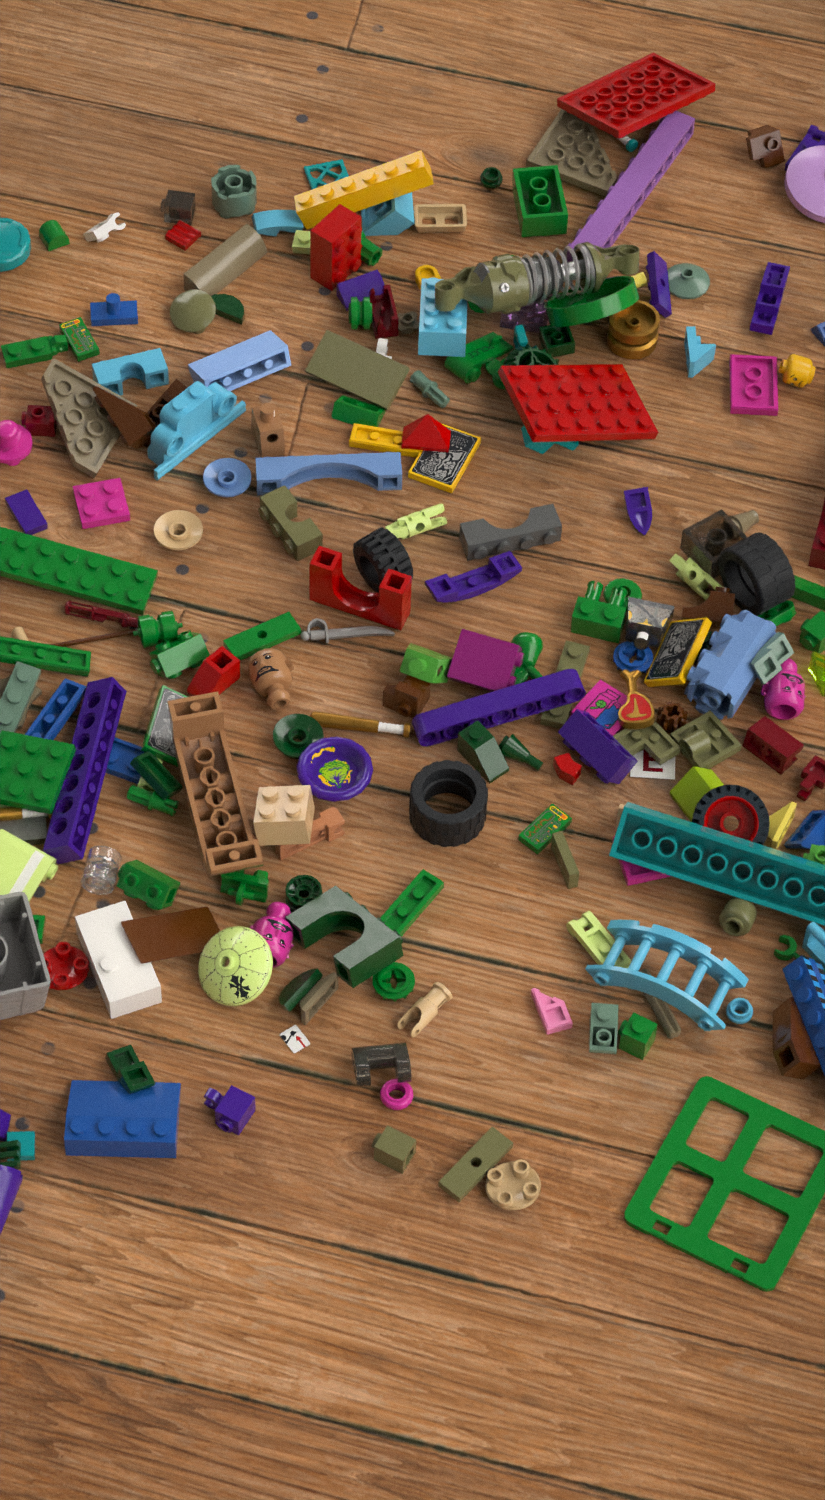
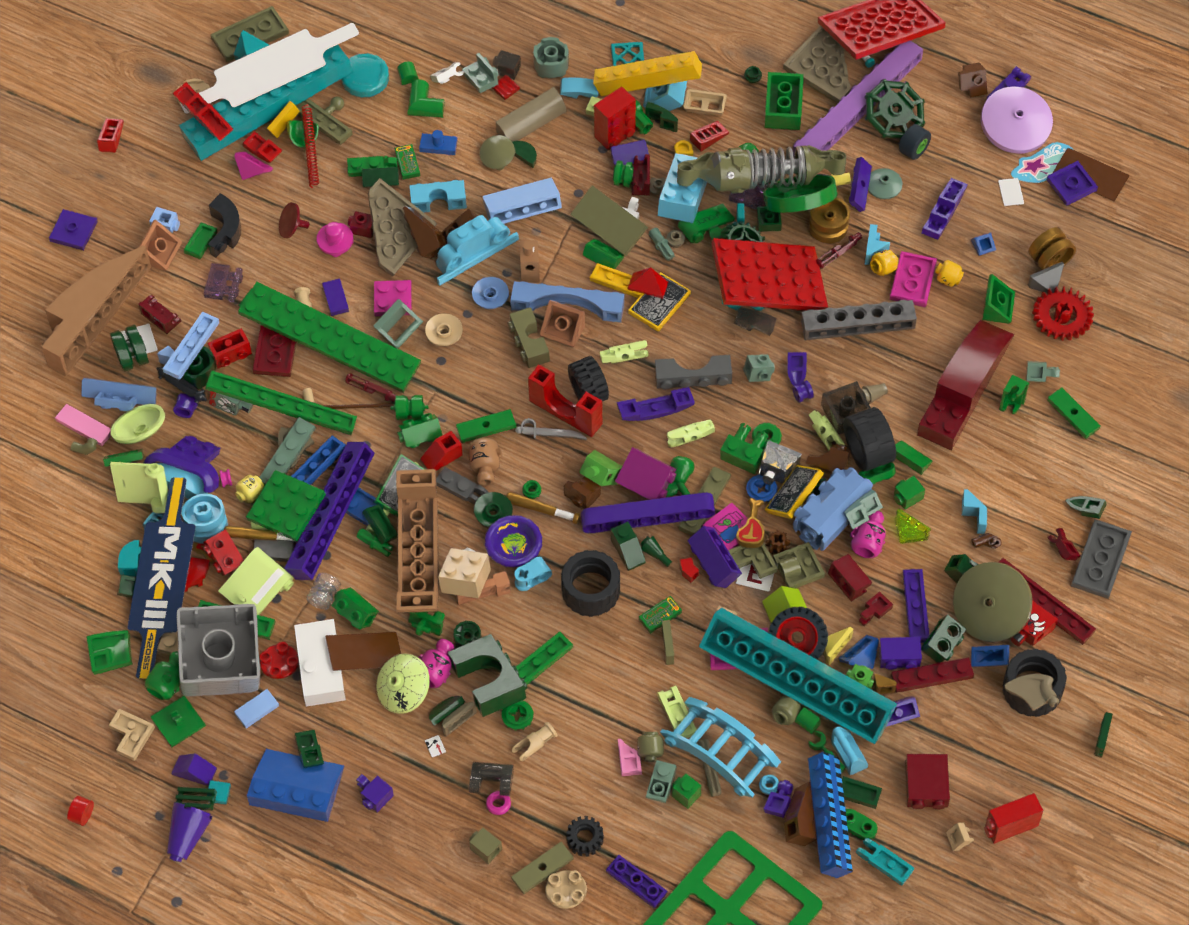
camera: 15 degrees right, 5 degrees up
none -> light blue tile [234,689,279,729]
none -> dark green tile [362,167,399,187]
none -> sand green tile [373,299,423,349]
none -> green brick [407,79,445,118]
none -> dark grey hinge [436,467,489,504]
none -> sand green bracket [462,53,499,93]
none -> medium azure piece [515,557,552,591]
none -> green plate [522,480,542,499]
none -> nougat slope [540,300,585,347]
none -> black tyre [566,816,604,857]
none -> dark purple tile [606,855,667,909]
none -> olive head [637,732,664,762]
none -> dark green slope [645,102,678,132]
none -> dark tan plate [667,230,685,248]
none -> yellowish green hinge [667,420,715,447]
none -> red slope [690,121,729,152]
none -> clear smoke slope [734,308,777,336]
none -> sand green brick [743,354,775,382]
none -> dark purple plate [764,780,793,818]
none -> dark purple wheel [792,380,814,403]
none -> green brick [795,708,820,734]
none -> flat silver brick [801,300,917,340]
none -> dark red piece [816,232,863,269]
none -> dark green plate [865,79,926,139]
none -> yellow head [870,250,898,276]
none -> black wheel [899,124,931,160]

